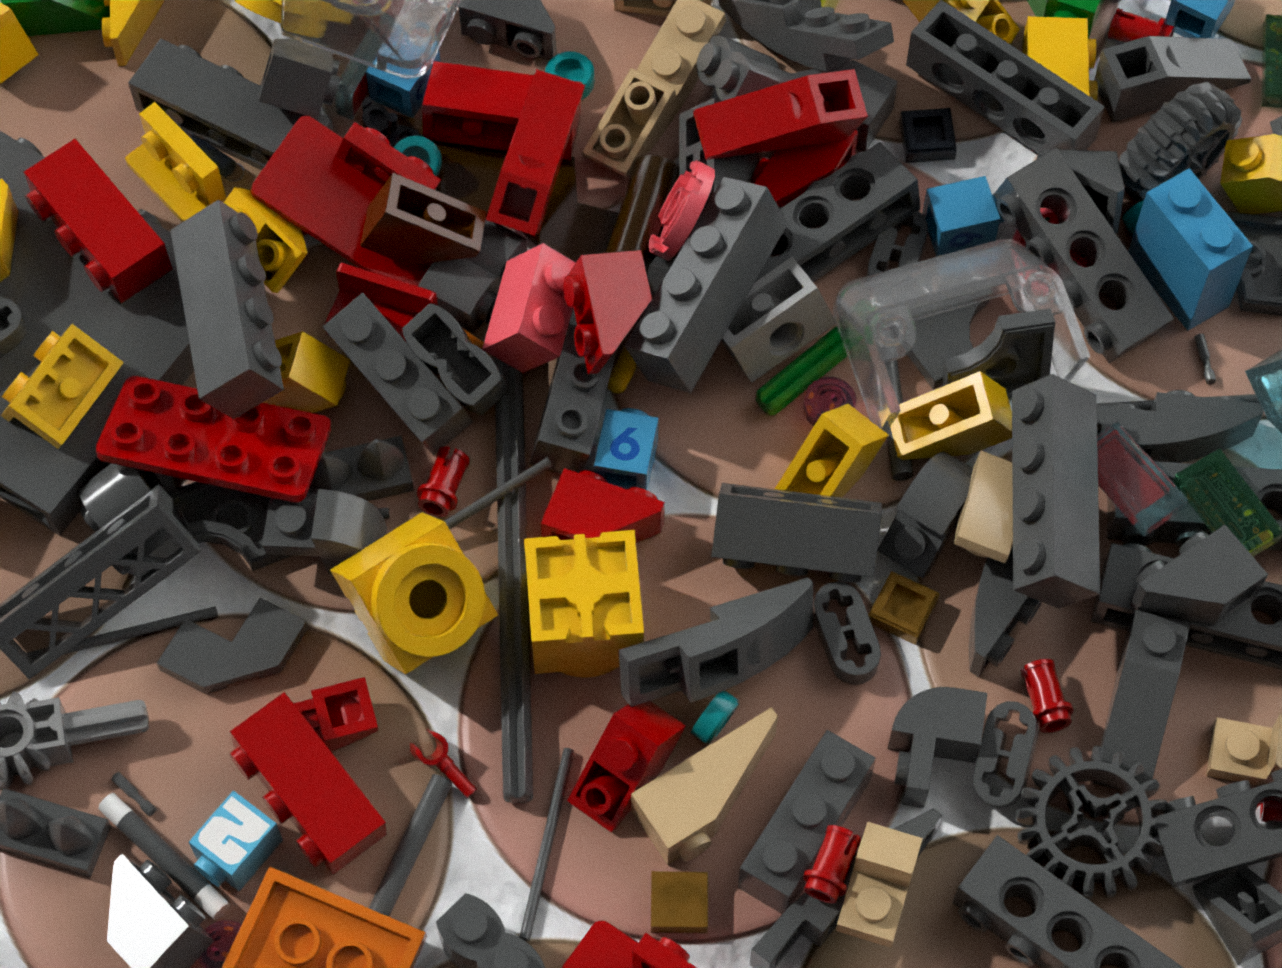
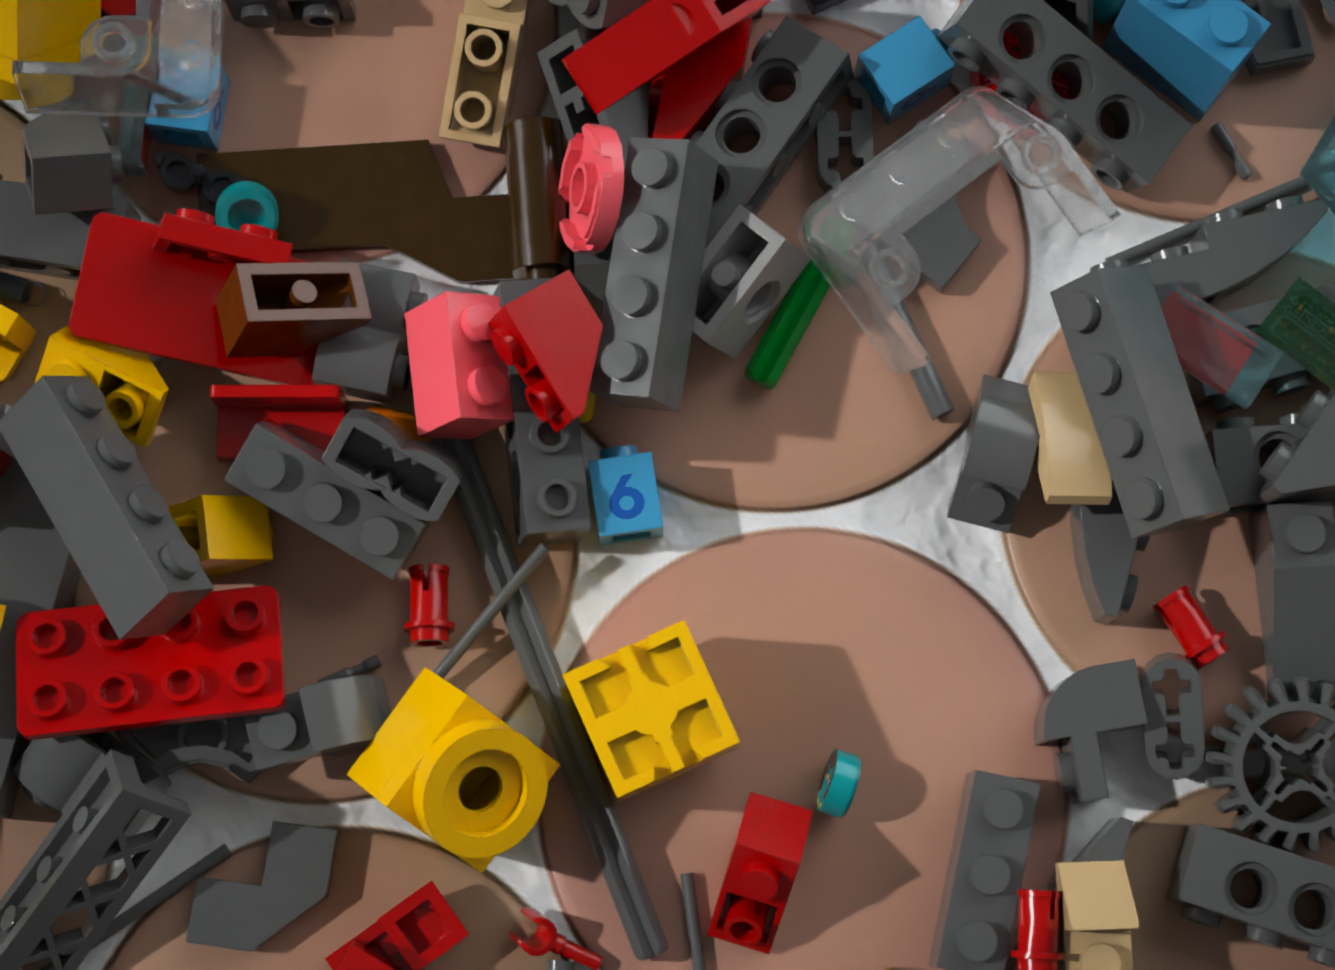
camera: 20 degrees left, 15 degrees up
dark grey tile [306,435,414,501] -> none
red brick [422,61,582,160] -> none
red slope [486,69,586,236] -> none
red slope [541,468,665,543] -> none
teal tile [545,51,595,100] -> none
dark grey slope [619,578,814,707] -> none
tan slope [631,707,778,865] -> none
dark grey brick [711,483,882,582] -> none
yellow slope [775,404,889,498] -> none
clear pink tile [803,377,856,426] -> none
dark grey beam [813,581,881,685] -> none
pearl gold tile [868,571,940,645] -> none
yellow slope [886,371,1012,460] -> none
dark grey tile [942,308,1055,398] -> none

